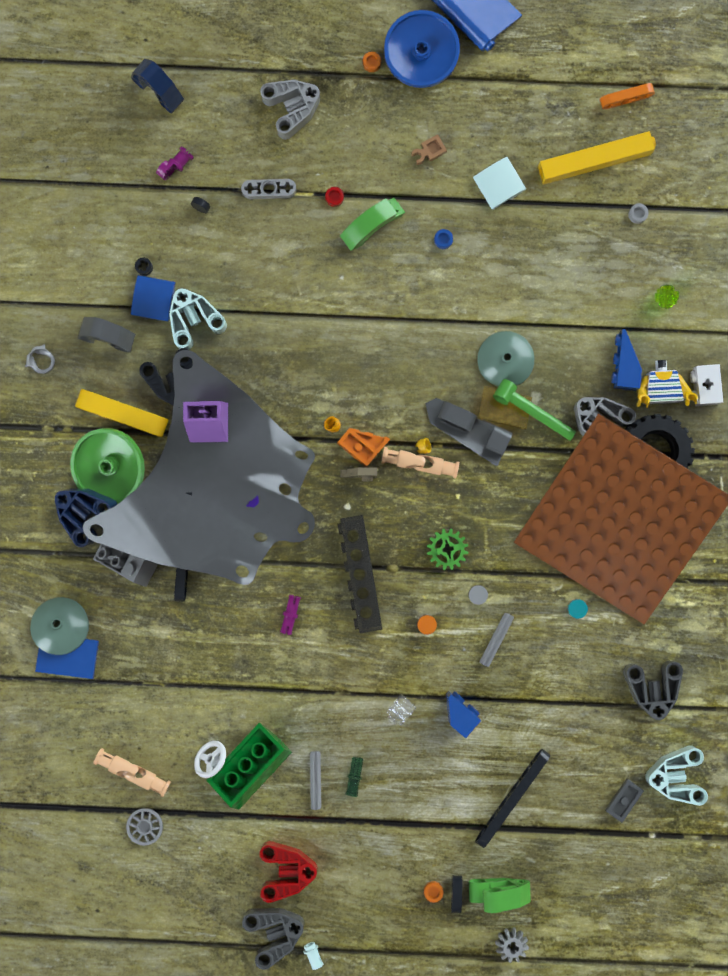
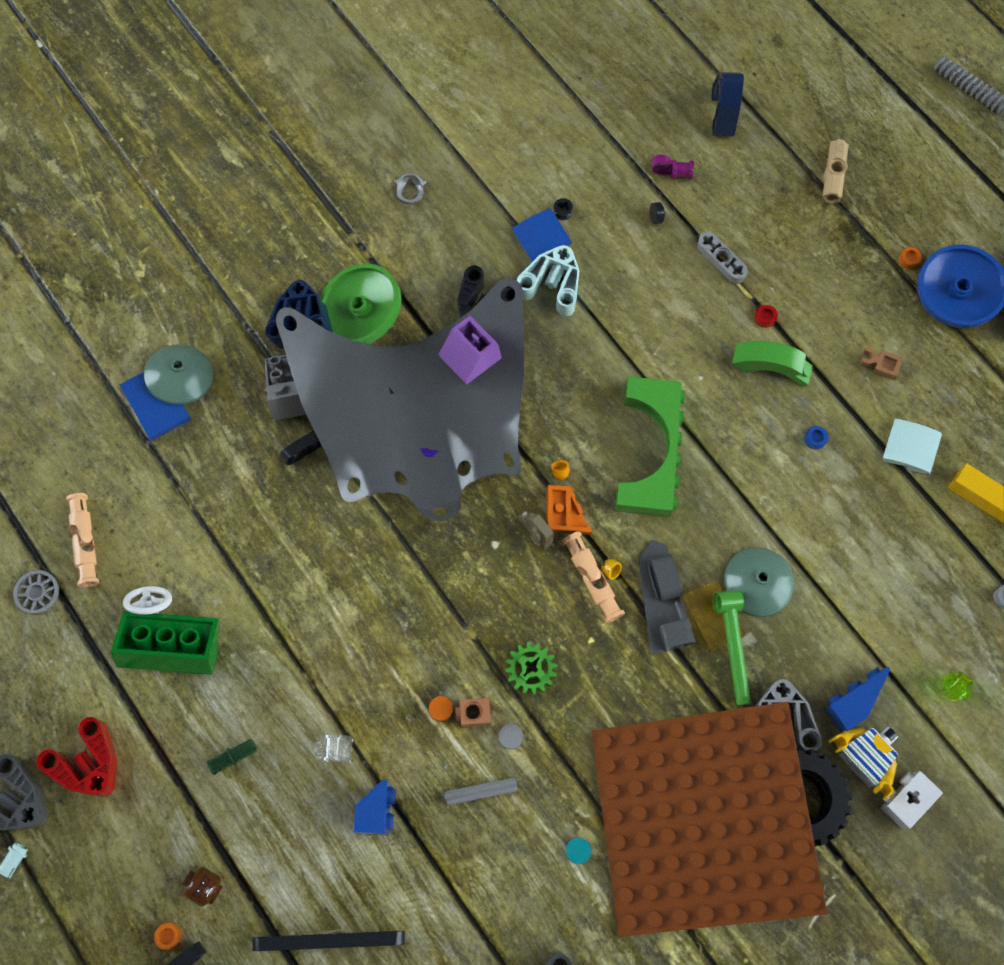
camera: 45 degrees right, 15 degrees down
yellow beam [75,389,169,438] -> none
dark grey connector [78,317,136,353] -> none
light grey connector [260,80,320,140] -> none
magenta pin [280,594,301,635] -> none
light grey axle [310,751,321,810] -> none
clear smoke brick [337,515,383,633] -> none
none -> reddish brown head [182,867,223,907]
none -> nougat brick [455,698,491,728]
none -> bright green arch [615,376,685,517]
none -> tan piece [822,139,849,204]

